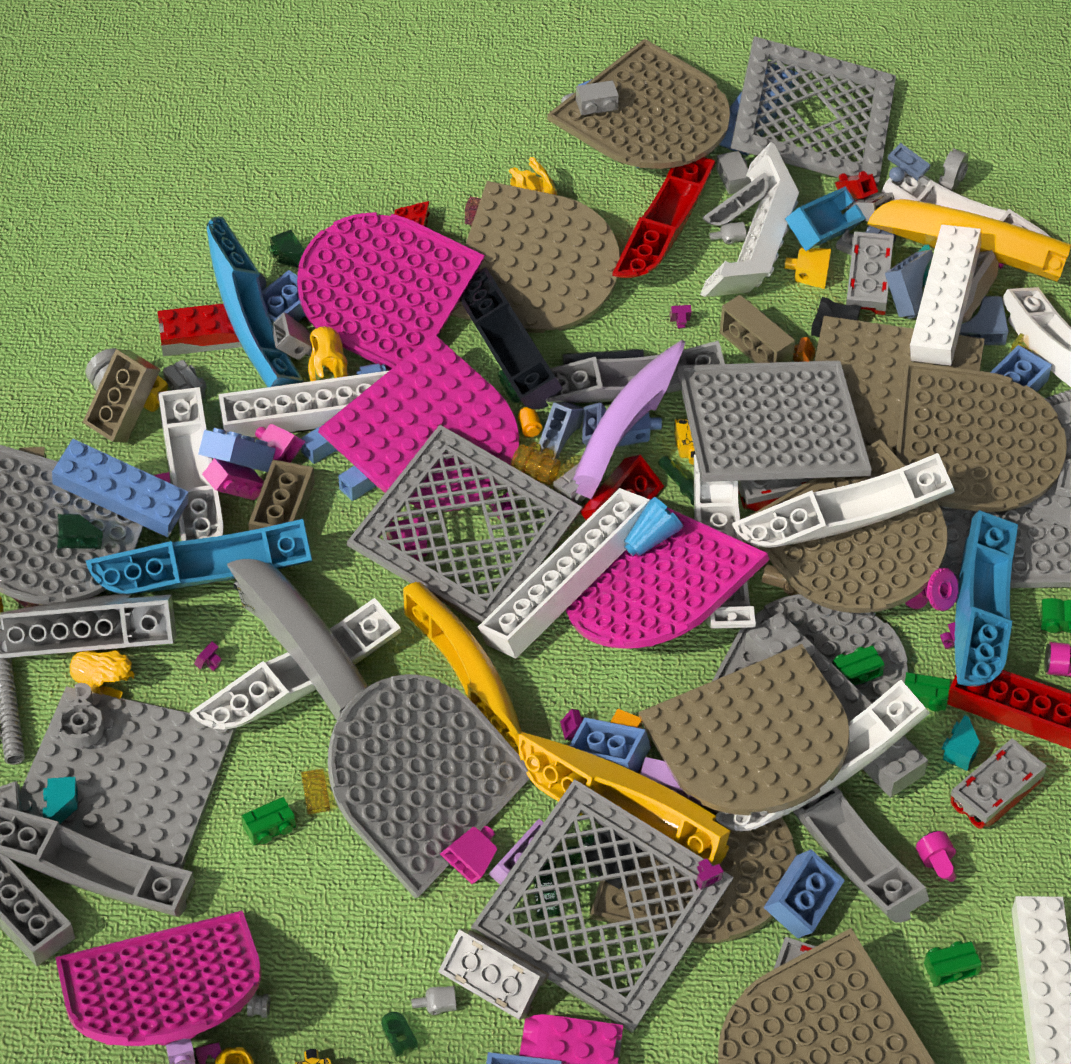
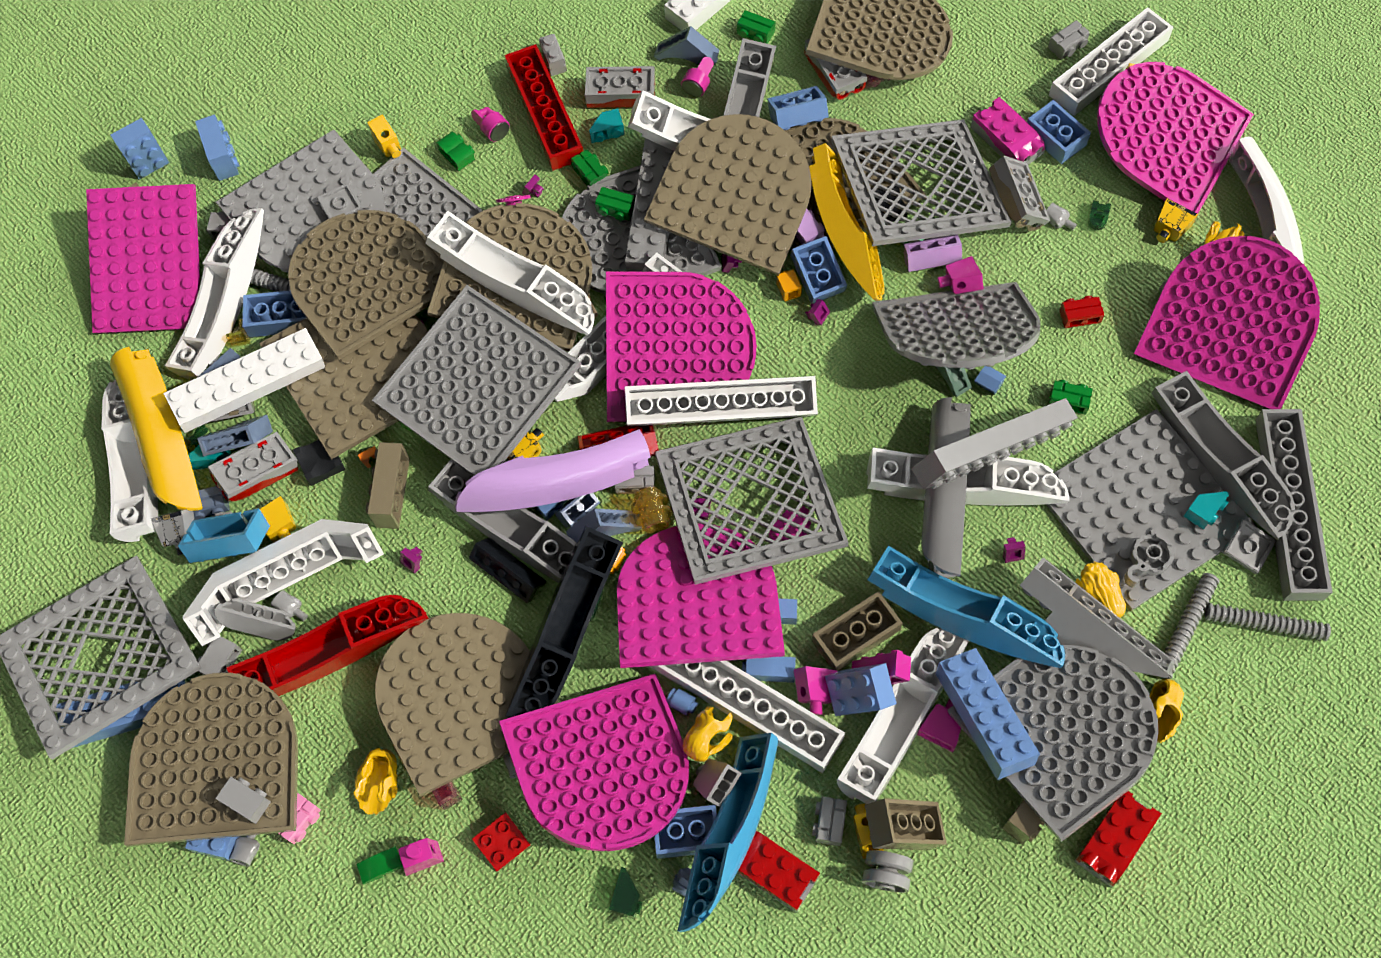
camera: 130 degrees left, 15 degrees up
clear green slope [56,514,103,549] -> none
clear yellow tile [301,769,330,814] -> none
yellow slope [403,582,522,755] -> none
dark azure cone [624,497,684,556] -> none
clear green pin [658,456,694,506] -> none
magenta tile [696,858,724,890] -> none
red brick [835,171,878,199] -> none
sand blue plate [888,143,930,182] -> none
light grey piece [938,148,969,192] -> none
dark azure slope [955,510,1018,686] -> none
none -> bright pink brick [279,793,321,845]
none -> green slope [356,846,403,885]
none -> dark pink torso [398,838,444,876]
none -> sand blue arch [654,26,720,65]
none -> brick [911,398,1078,490]
none -> red brick [1059,295,1104,328]

